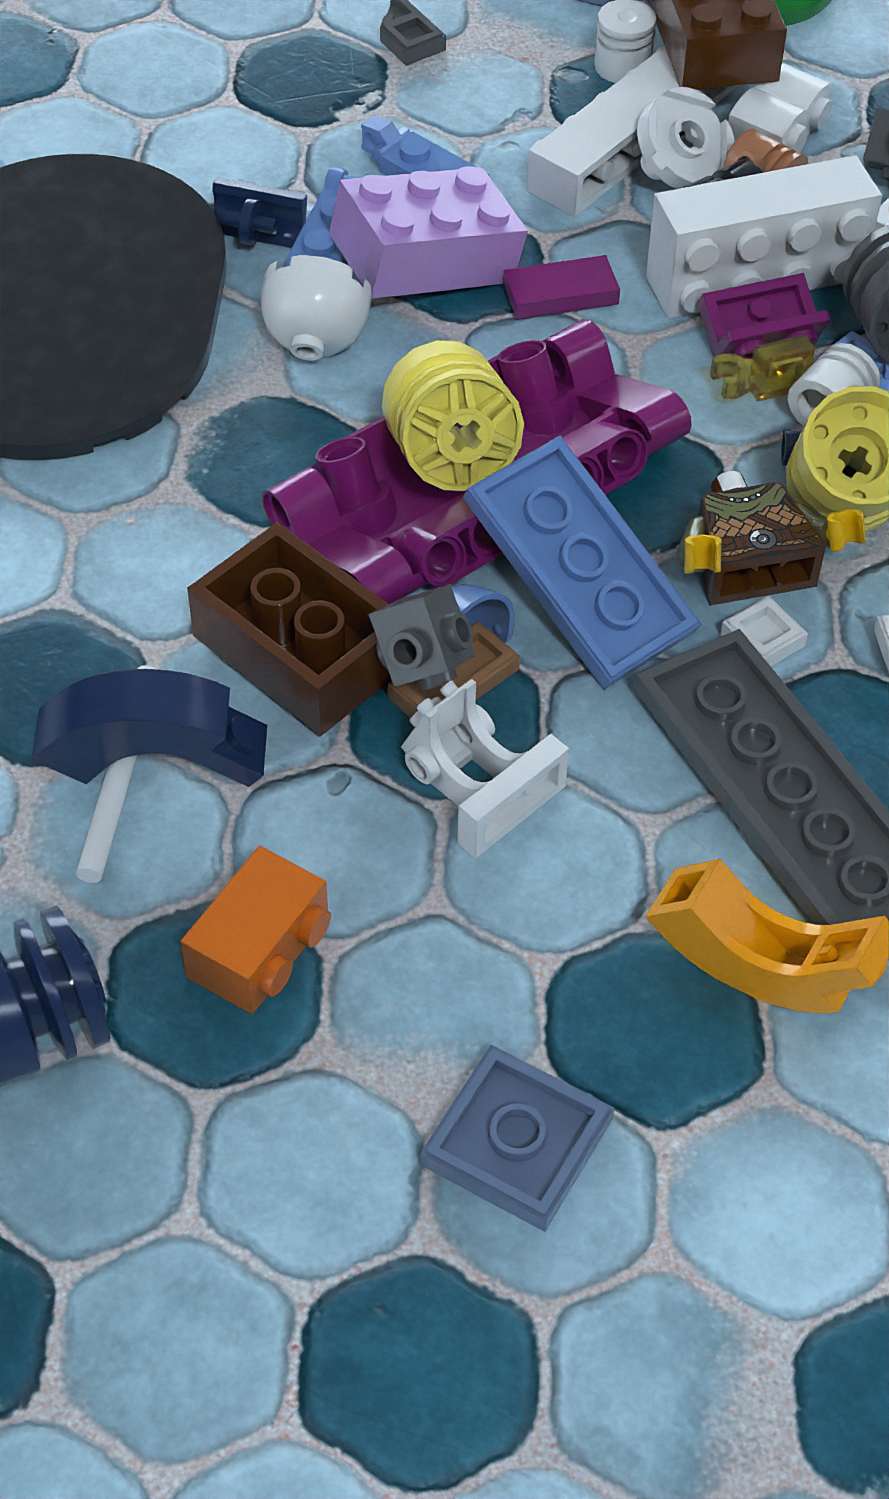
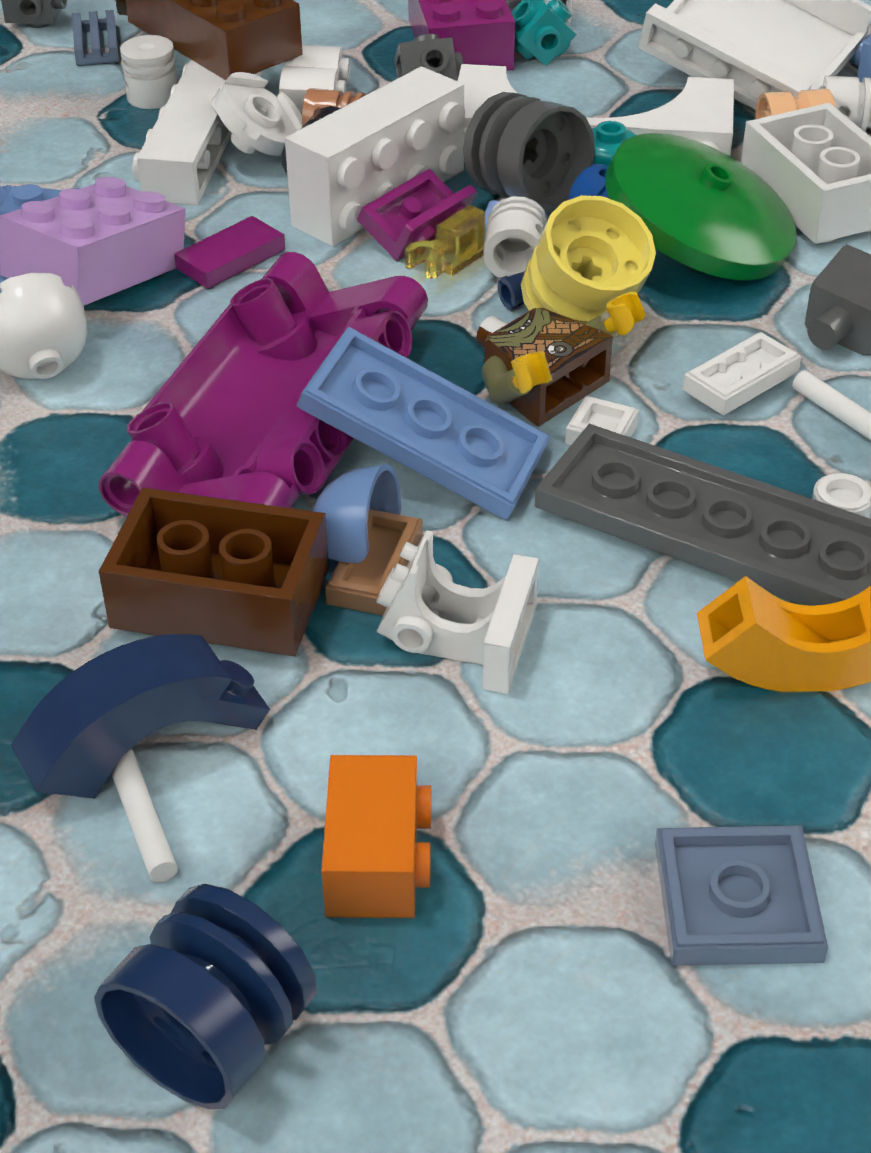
camera: 30 degrees left, 10 degrees down
dark grey brick [369,584,475,690] -> none
light yellow wheel [382,340,524,491] -> none

